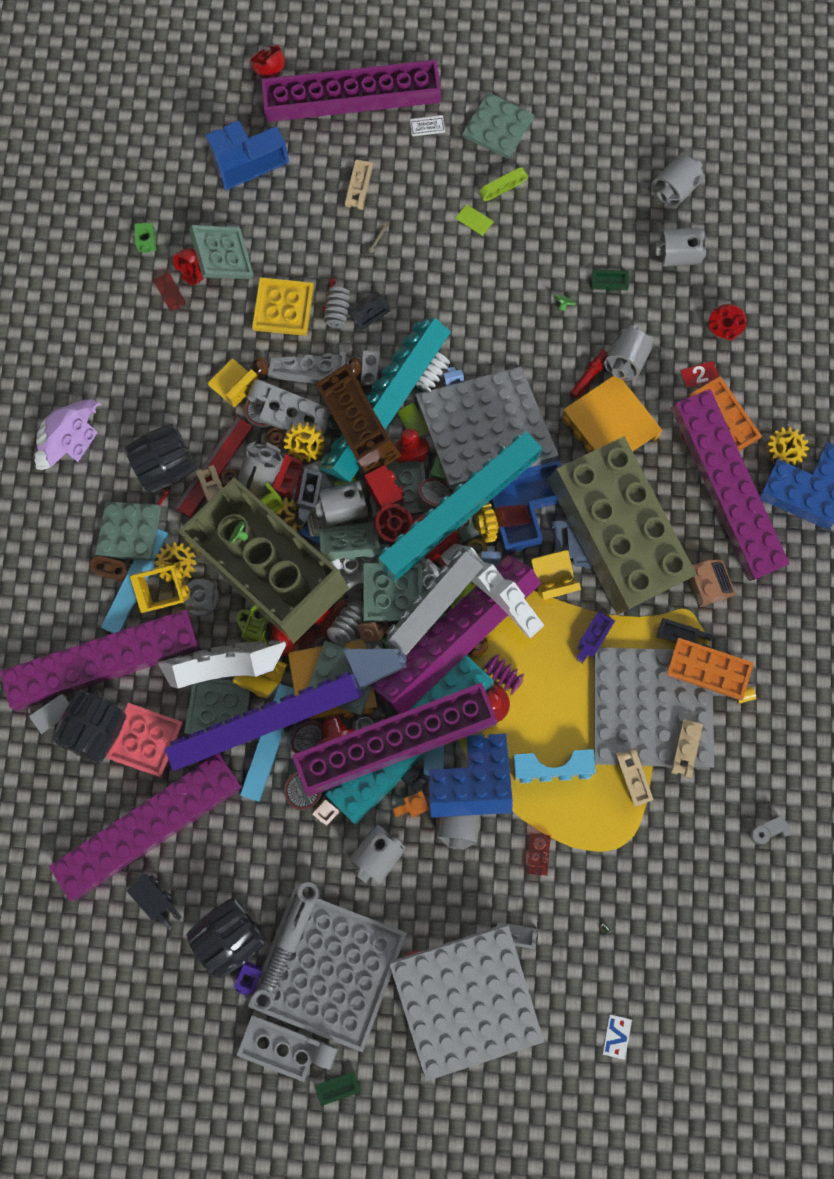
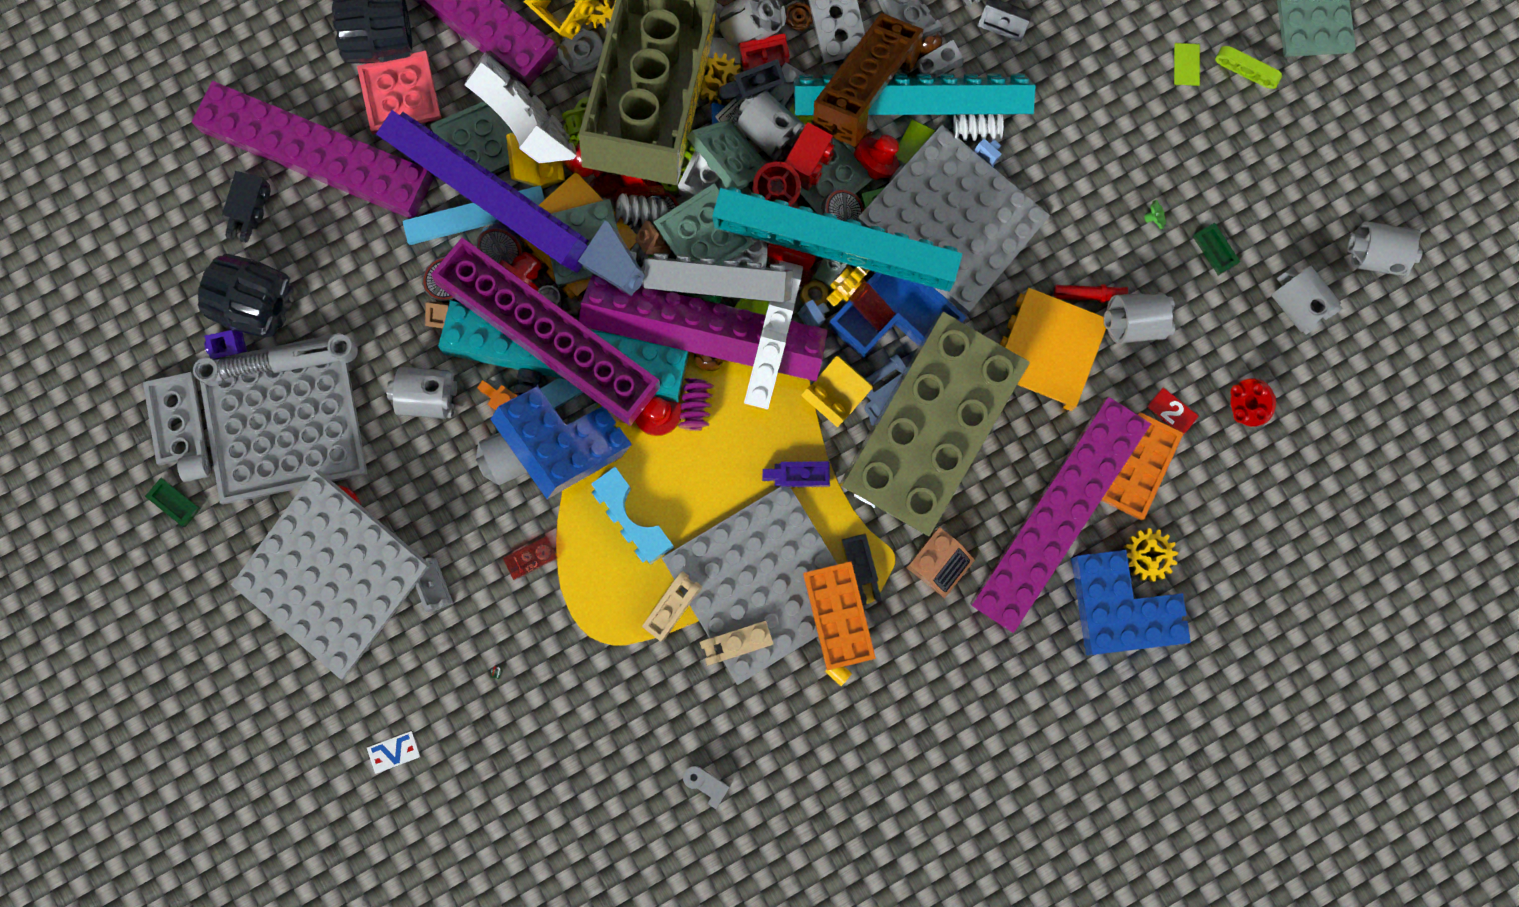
camera: 50 degrees right, 5 degrees up
bright green plant [230,521,248,544] -> none
lime panel [259,482,285,513] -> none
yellow gear [284,422,325,462] -> none

